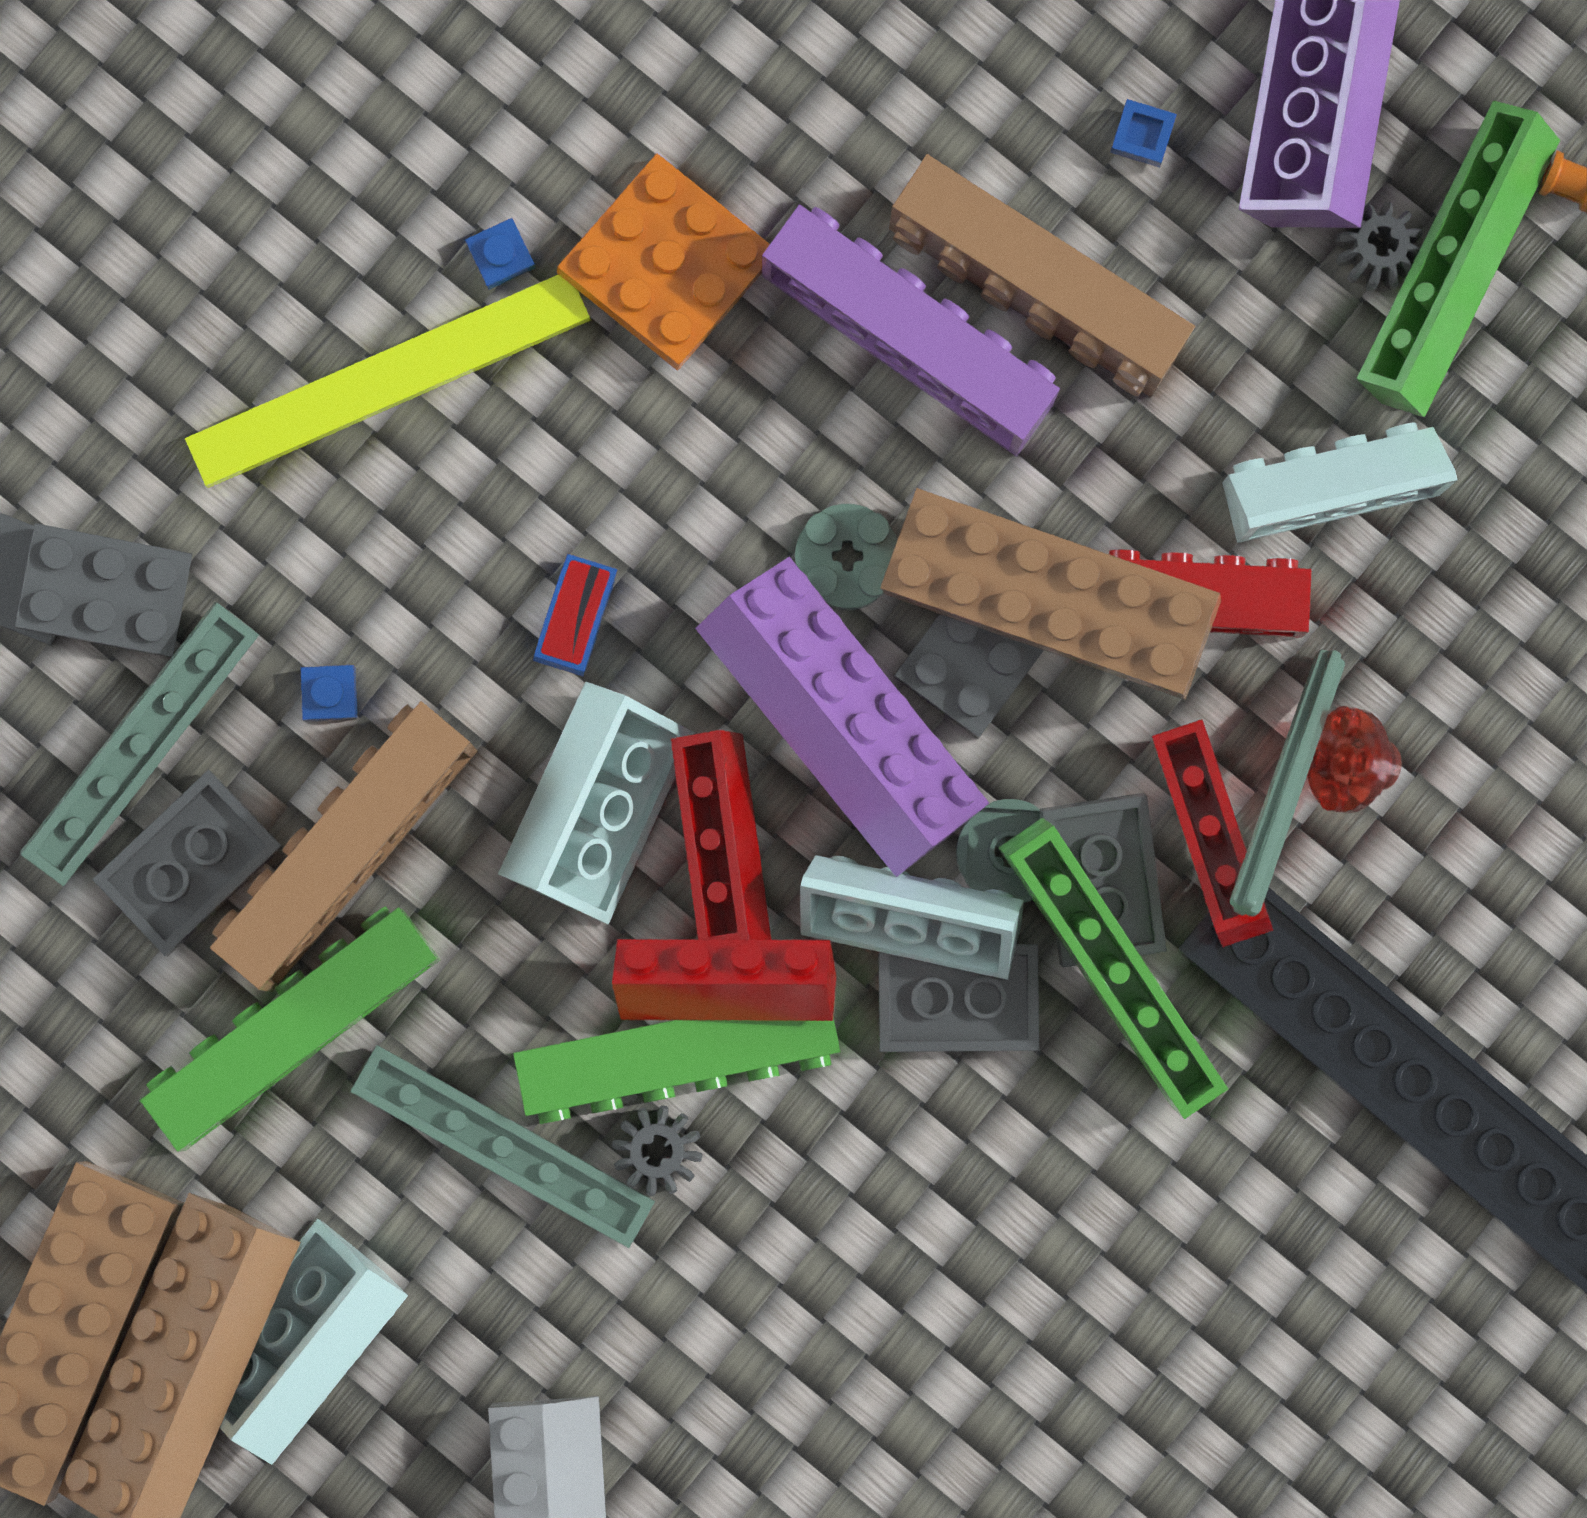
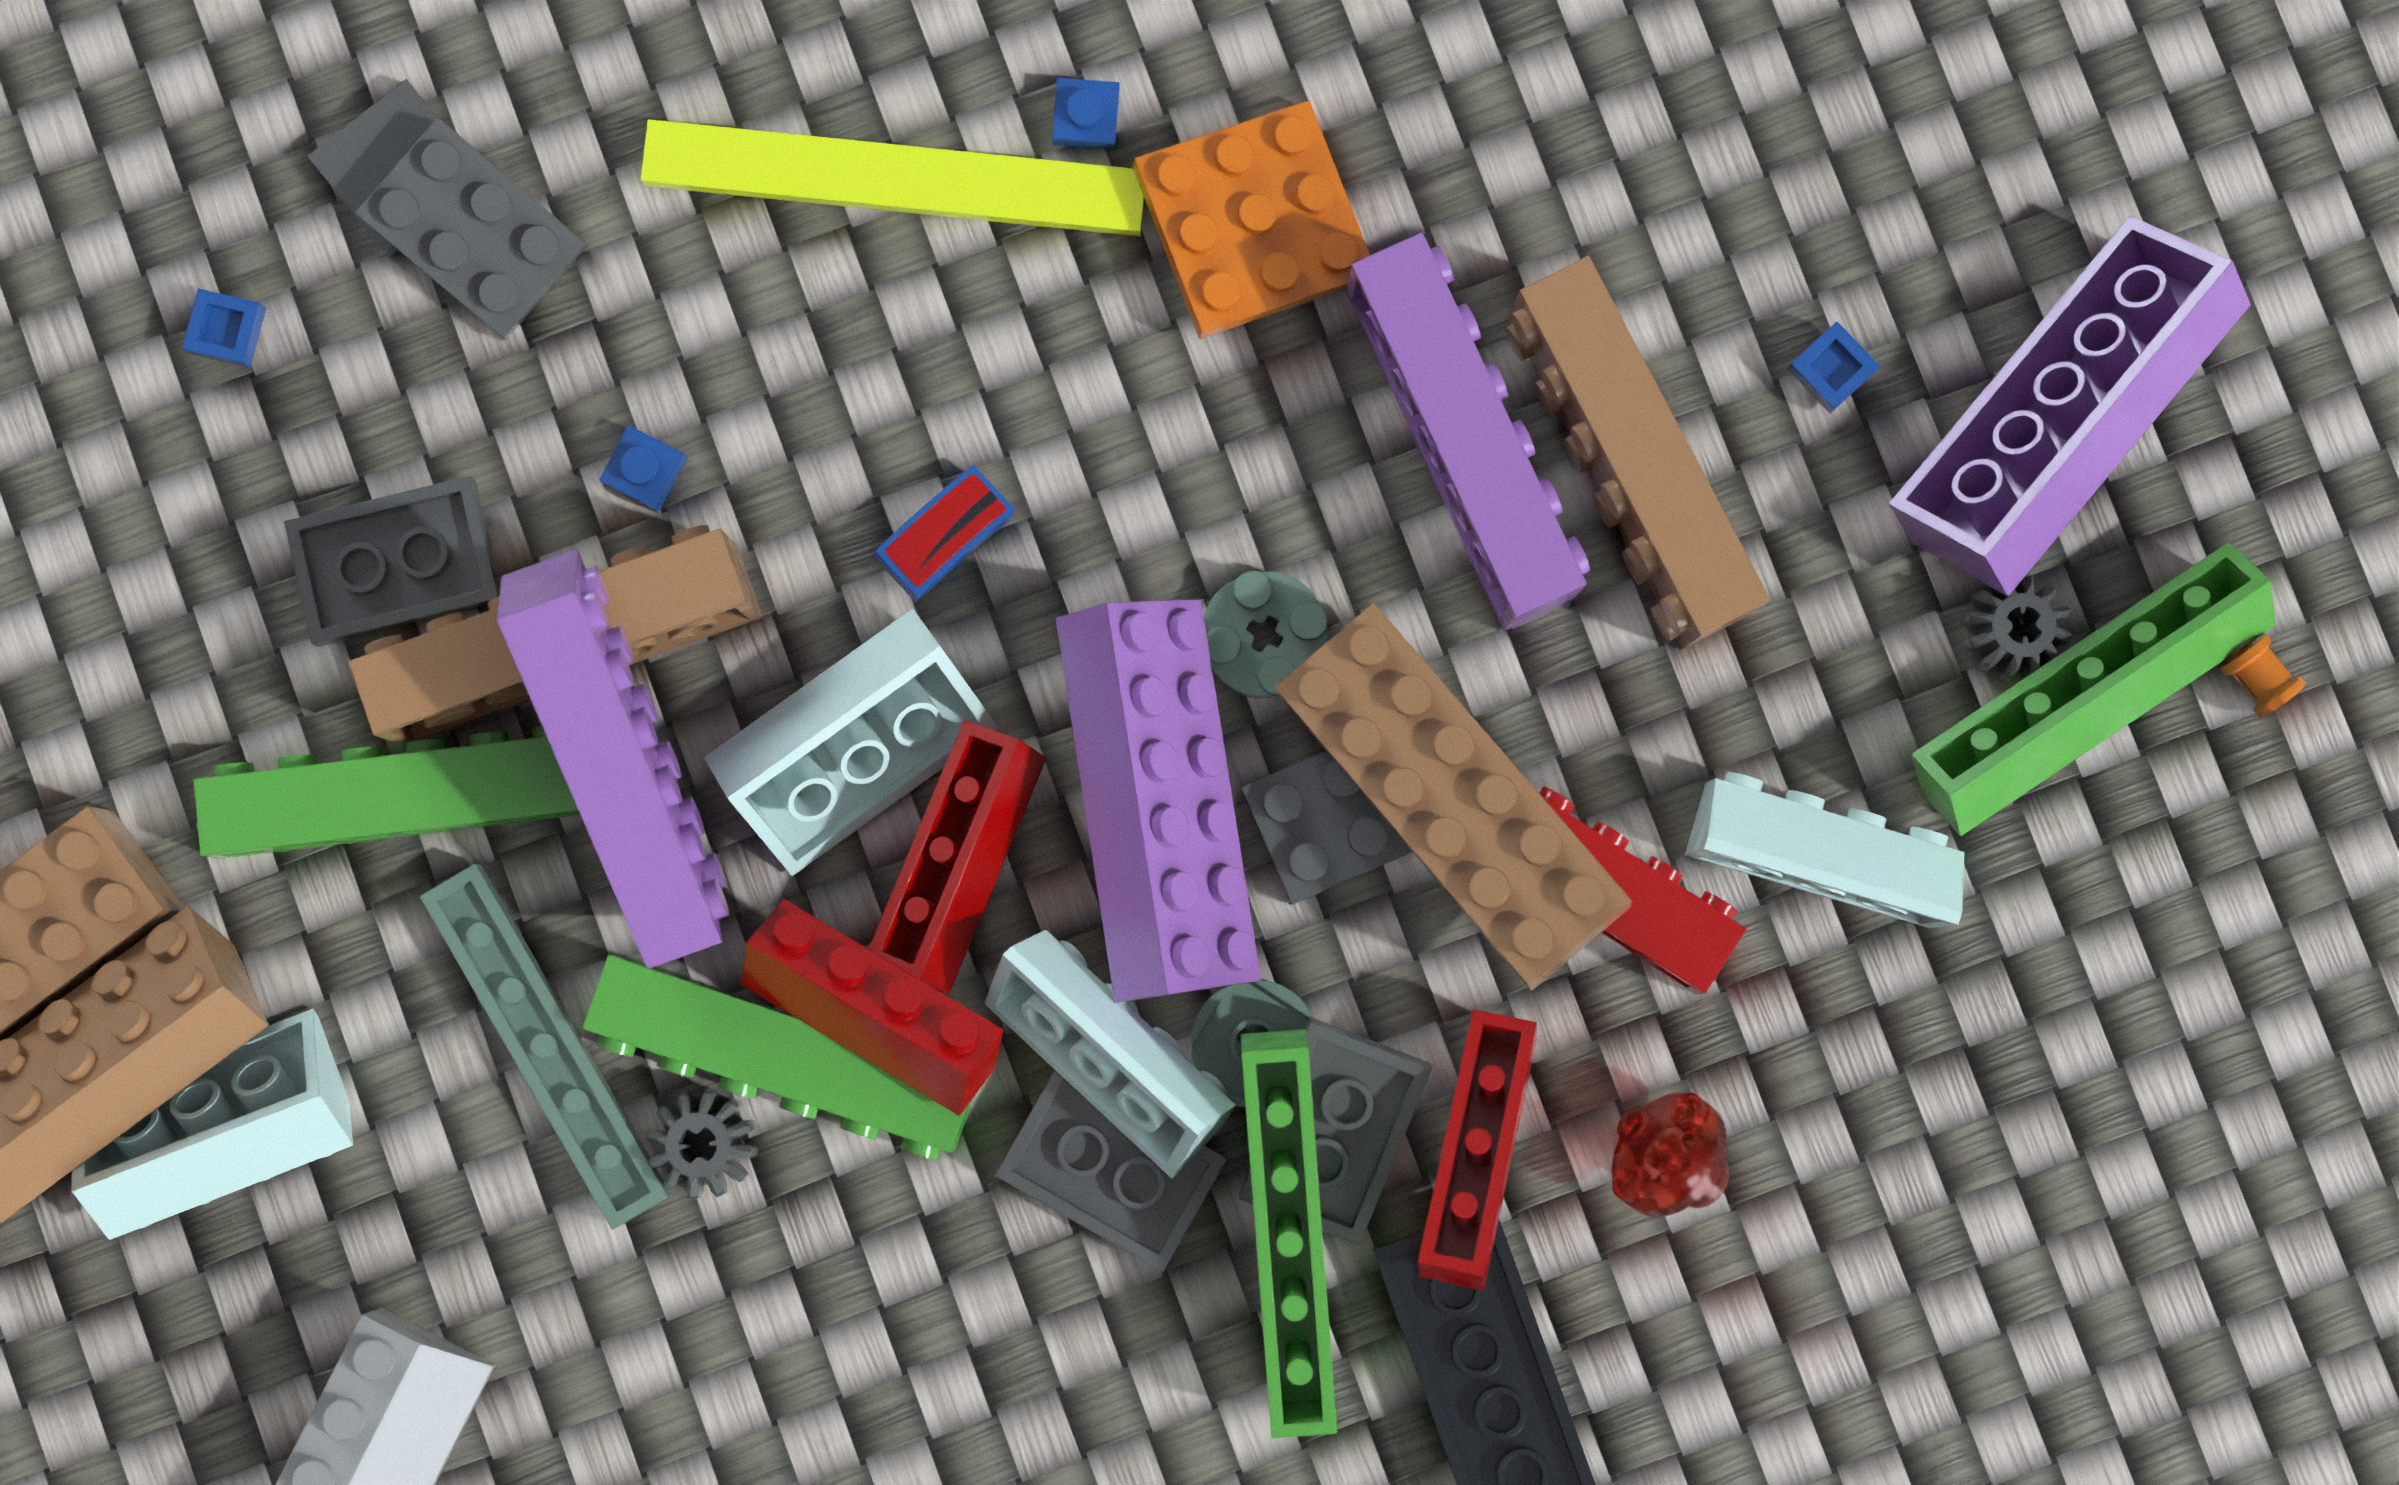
camera: 35 degrees right, 0 degrees up
sand green plate [20,601,259,886] -> none
sand green axle [1230,649,1345,917] -> none
none -> medium lavender brick [497,549,729,969]

